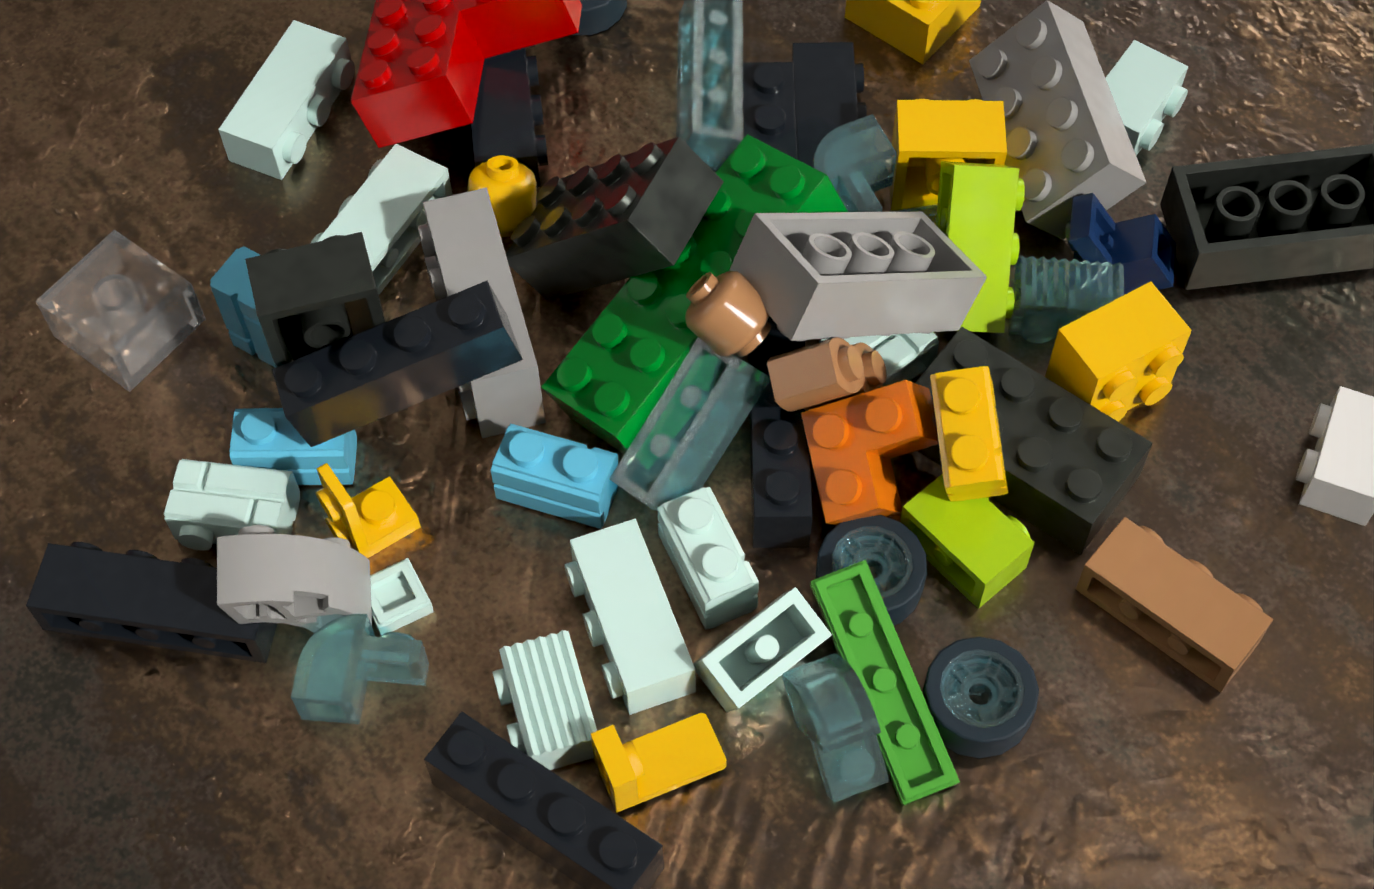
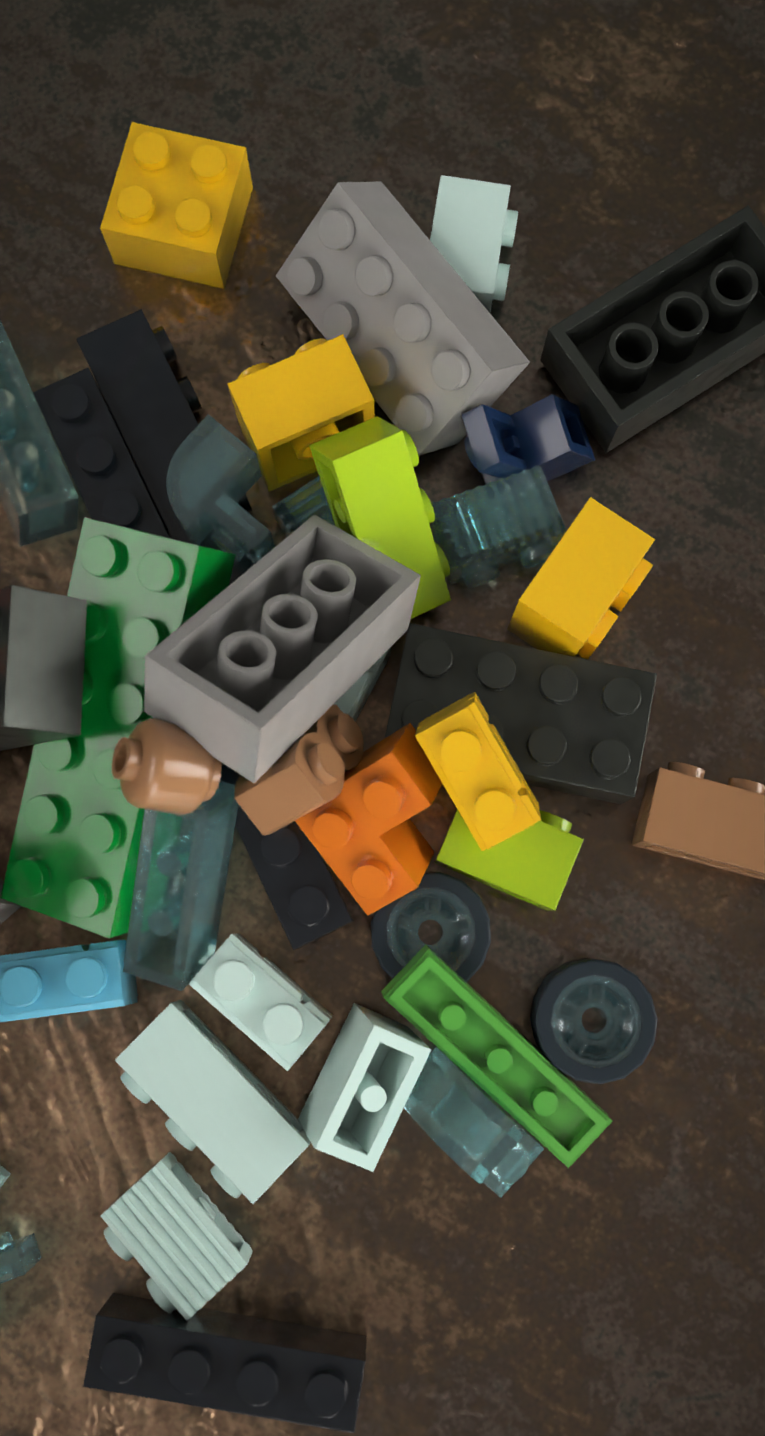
camera: 25 degrees left, 20 degrees up
yellow bracket [591,713,727,813] -> none

